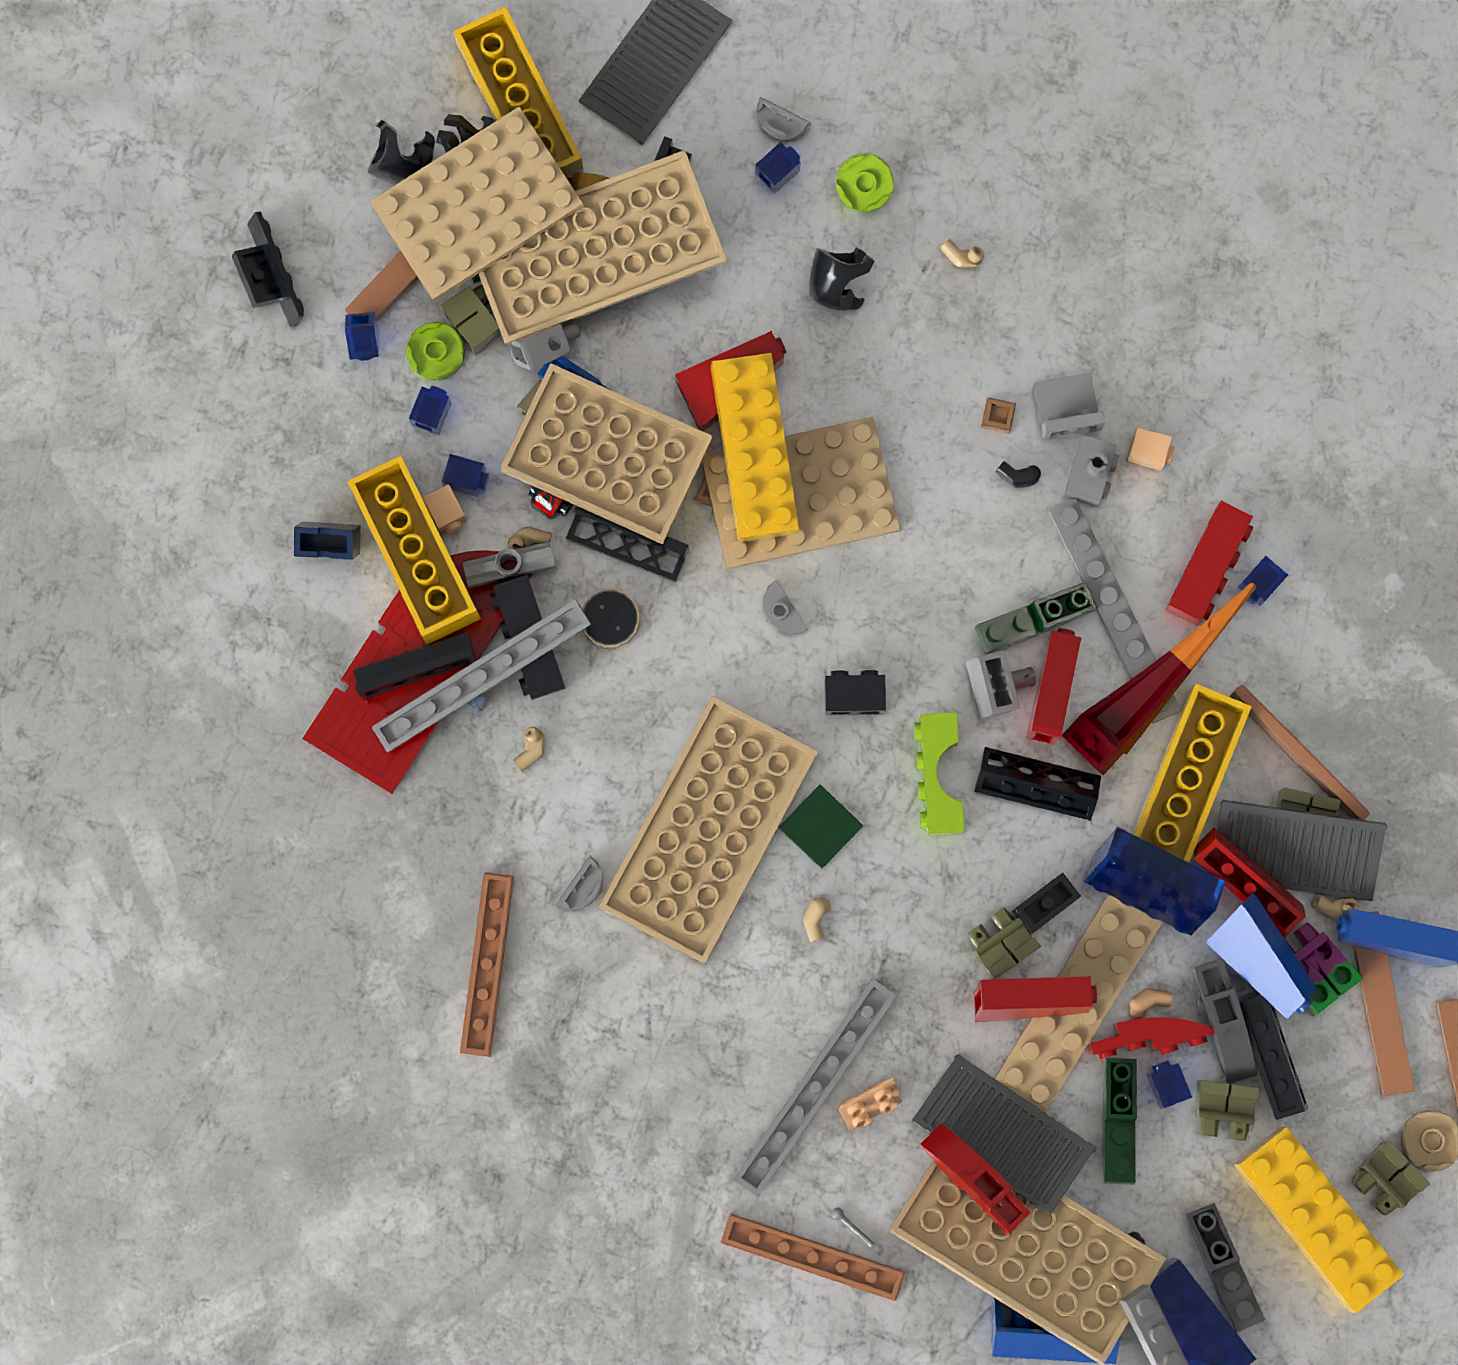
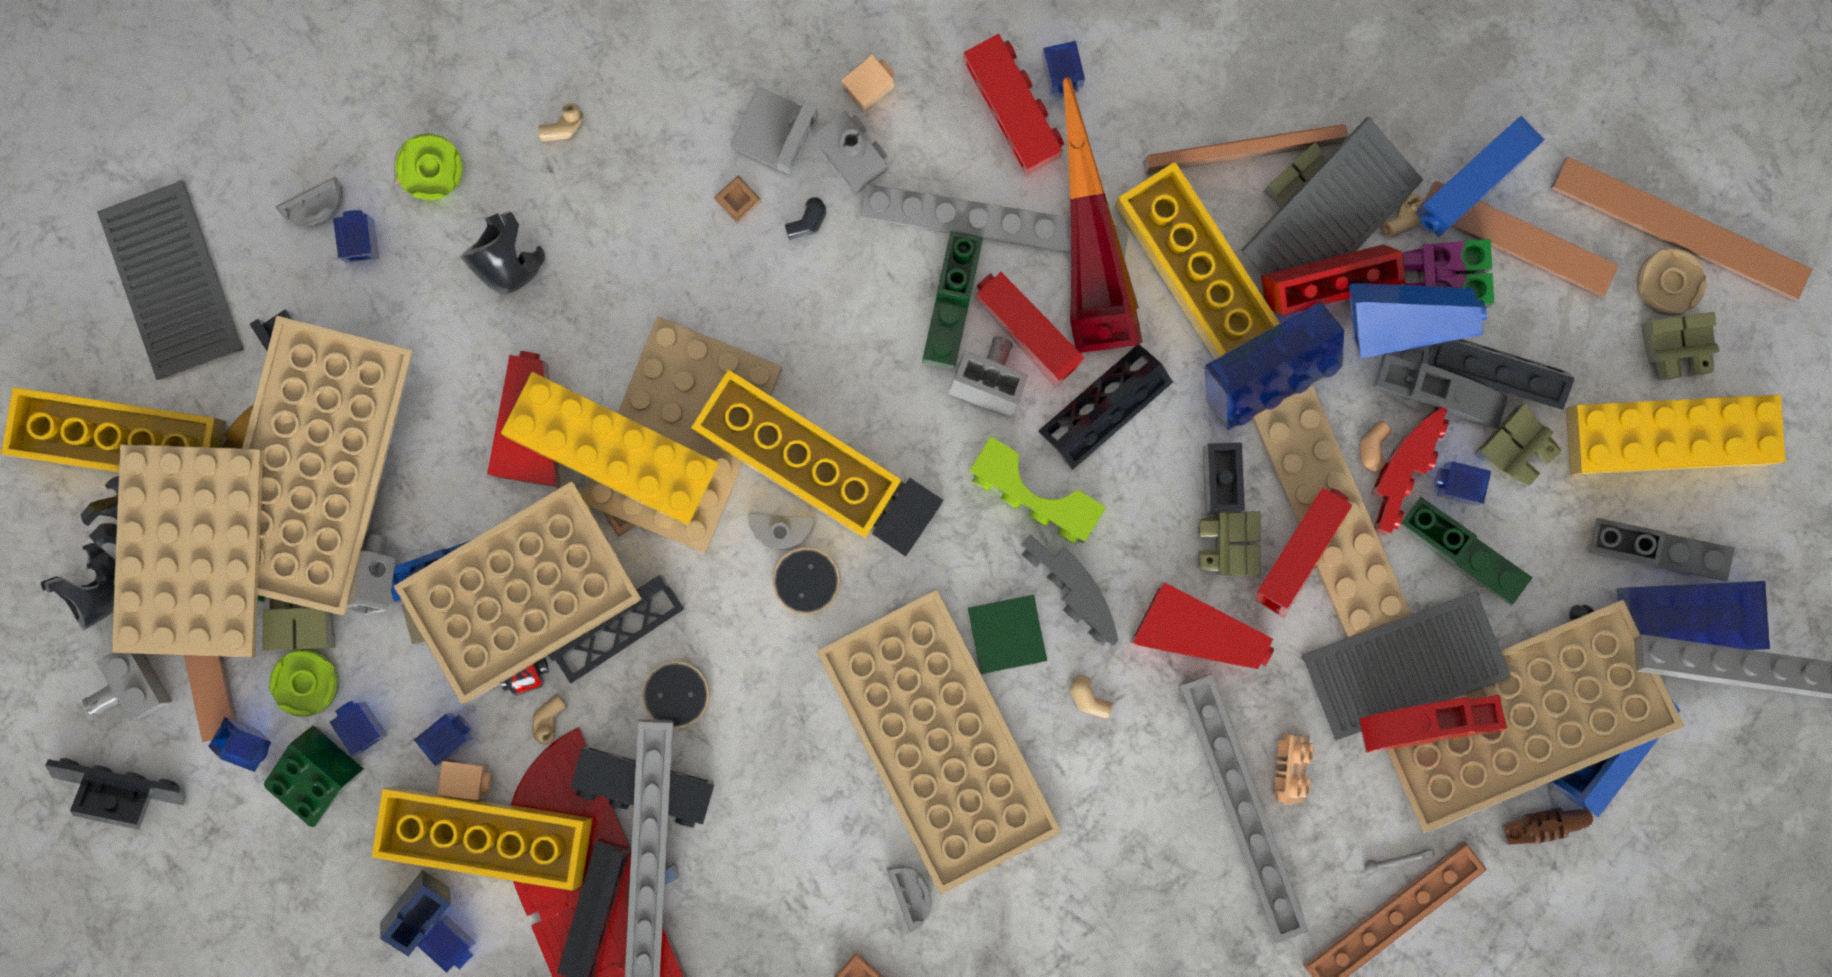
camera: 55 degrees left, 5 degrees up
light grey piece [463,542,556,589] -> none
tan arm [513,727,545,772] -> none
none -> light grey brick [82,653,172,721]
none -> dark green bracket [264,725,364,827]
none -> clear blue brick [418,915,476,973]
none -> yellow brick [690,369,901,538]
none -> black tile [773,547,840,615]
none -> dark grey slope [1020,534,1118,646]
none -> red slope [1130,582,1274,669]
none -> reddish brown hinge [1502,807,1594,845]

